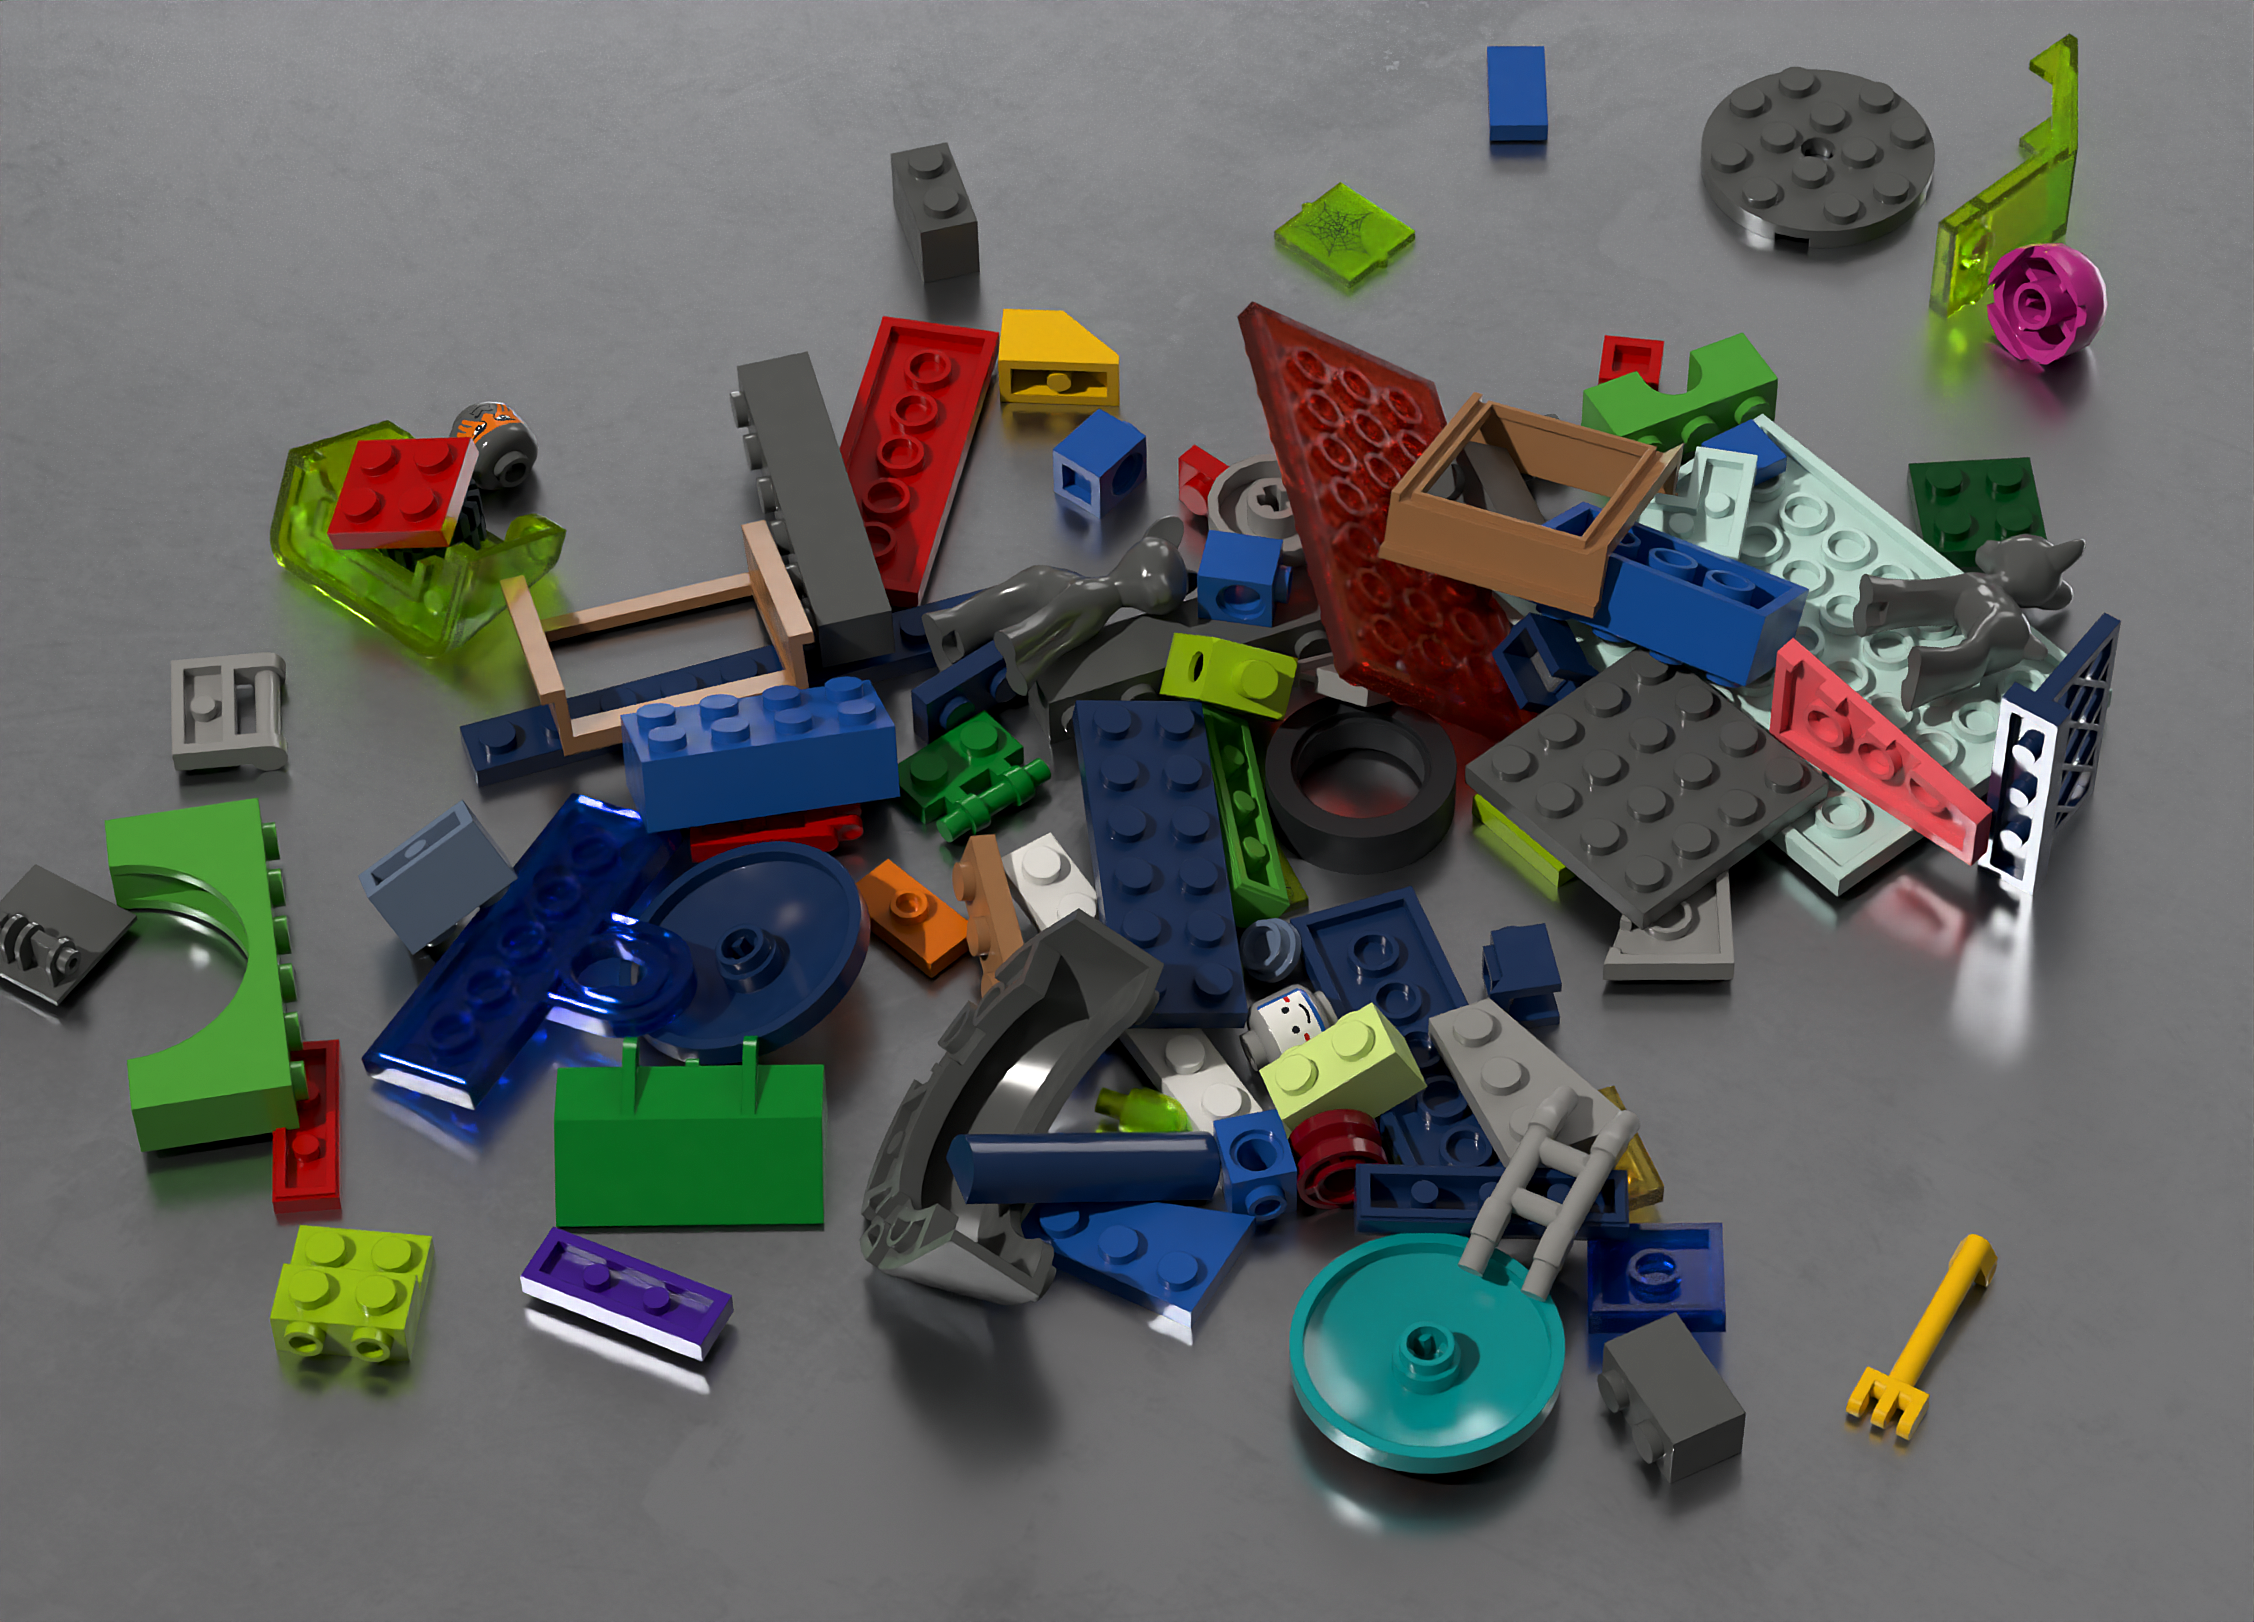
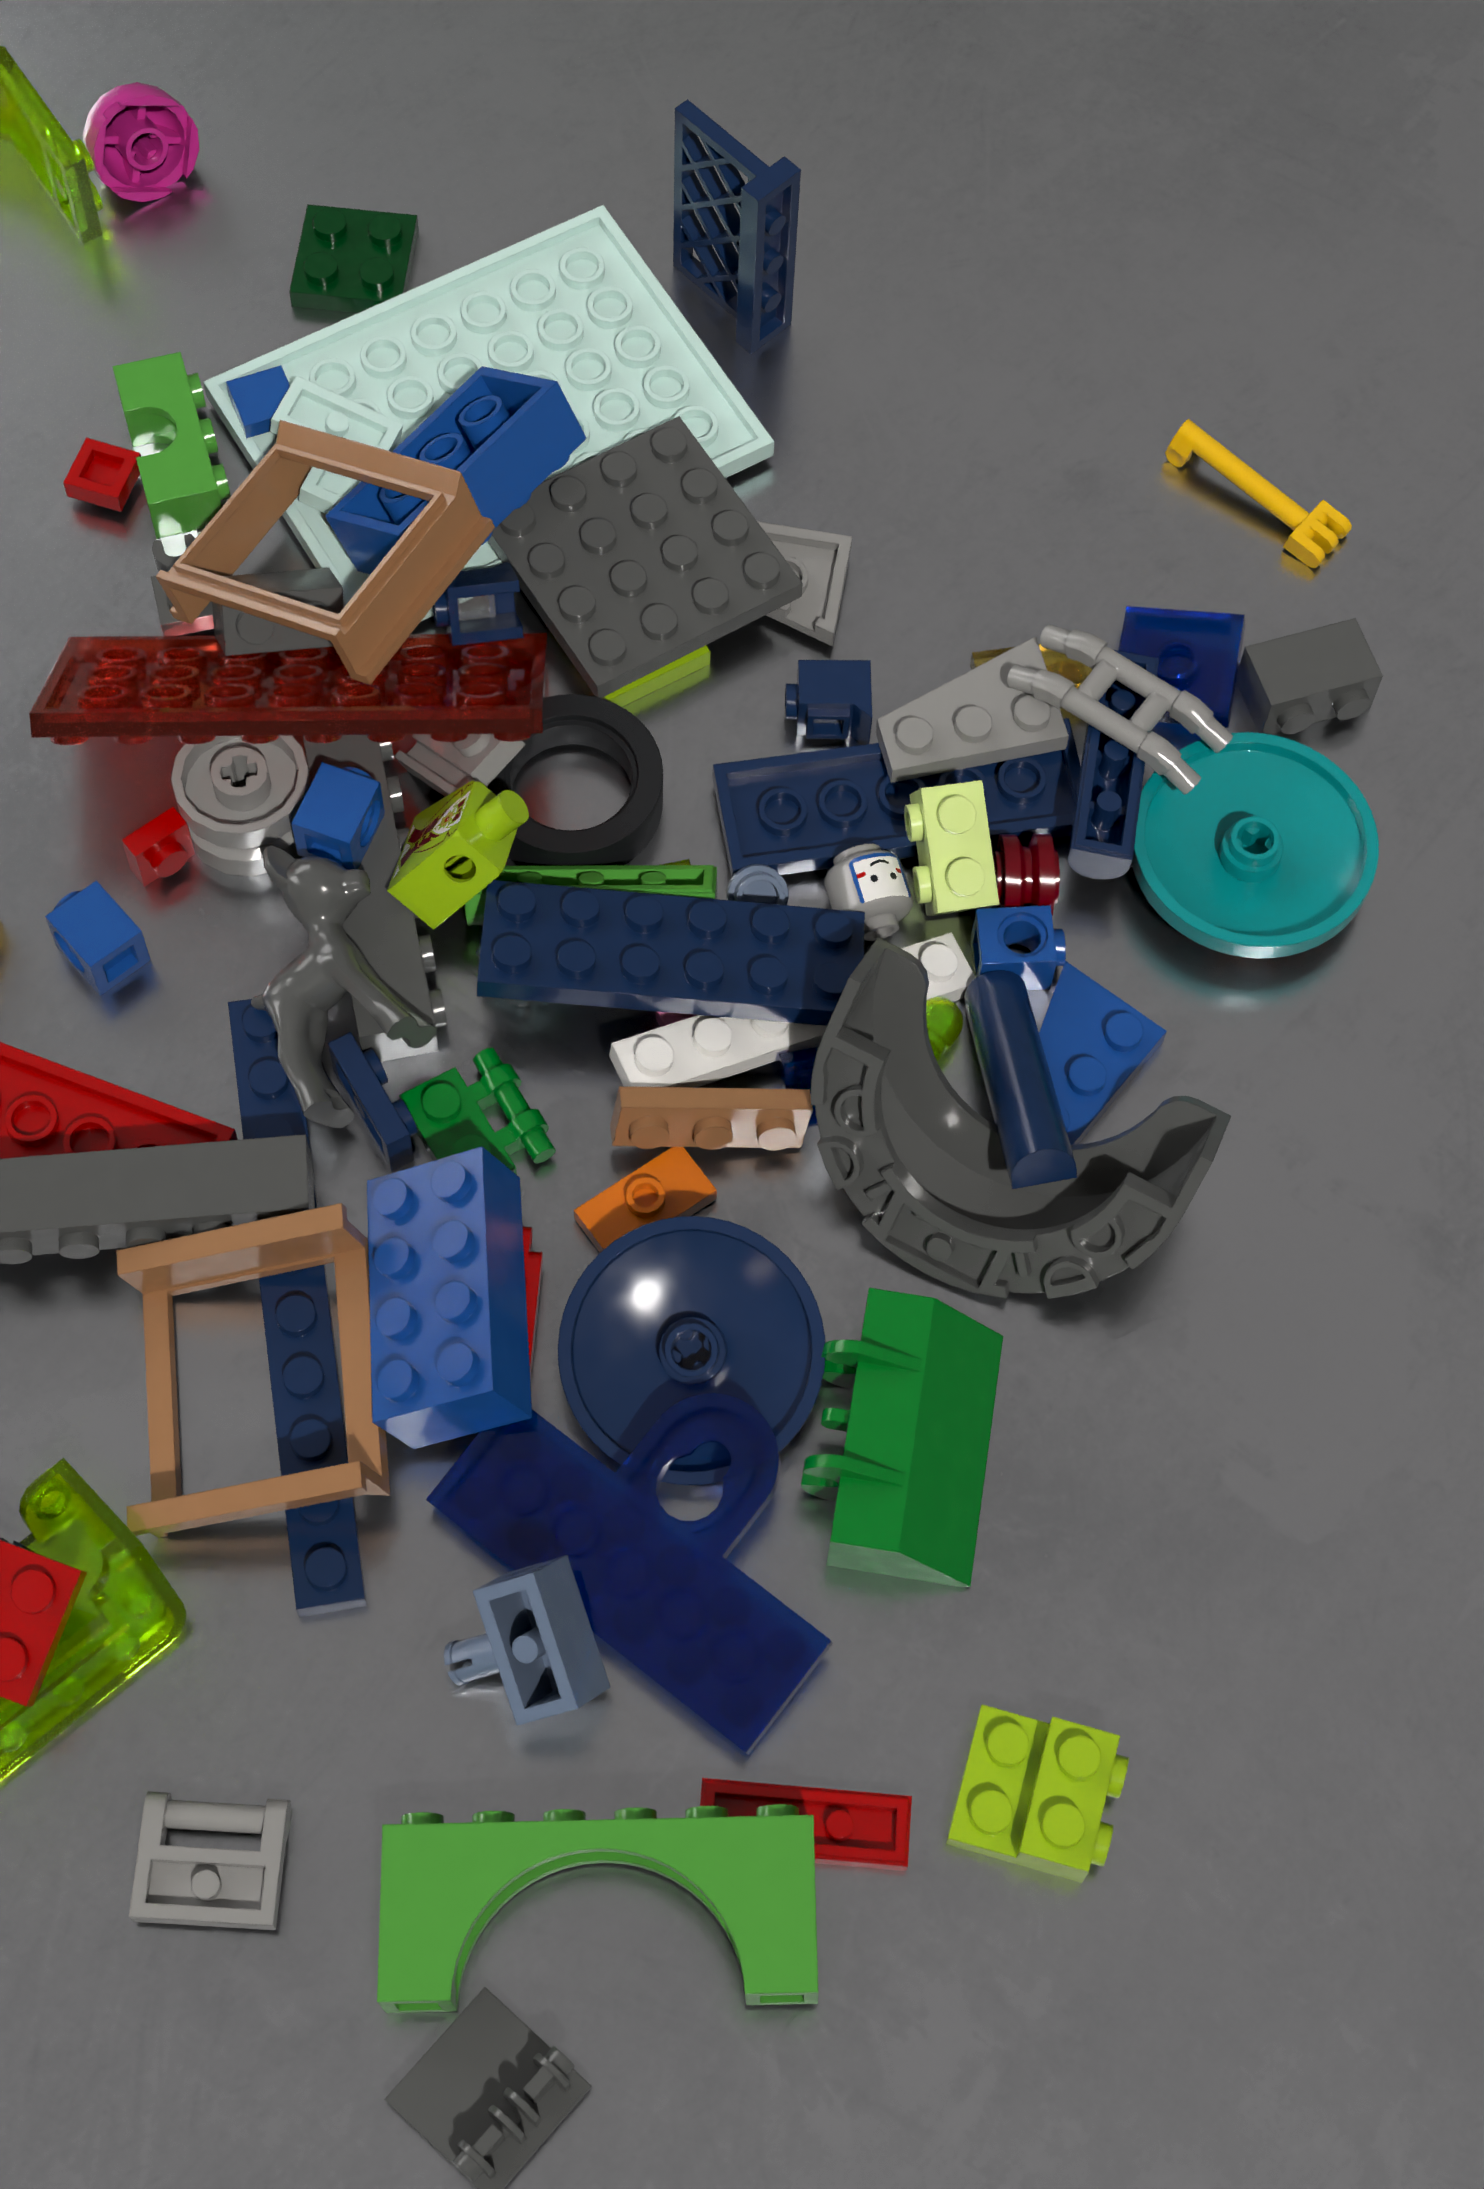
camera: 85 degrees left, 15 degrees up
dark purple plate [520,1226,734,1361] -> none
coral wing [1769,638,1993,866] -> none
dark grey animal [1853,534,2086,712] -> none

